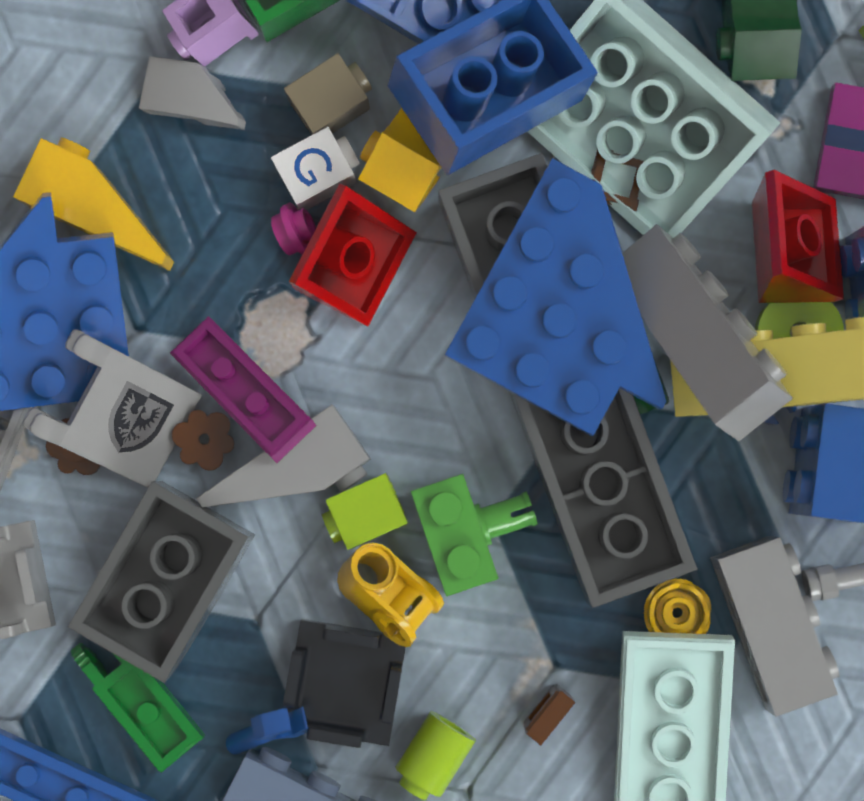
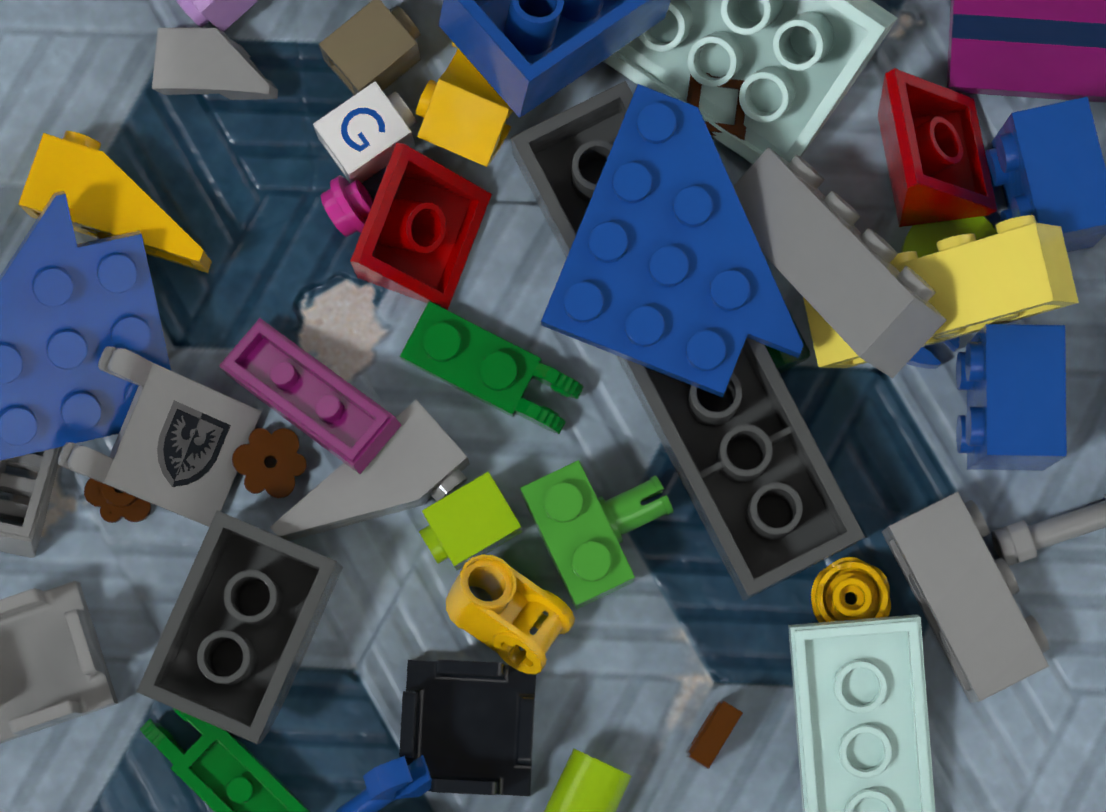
camera: 10 degrees left, 5 degrees down
none -> green hinge [399,301,584,434]

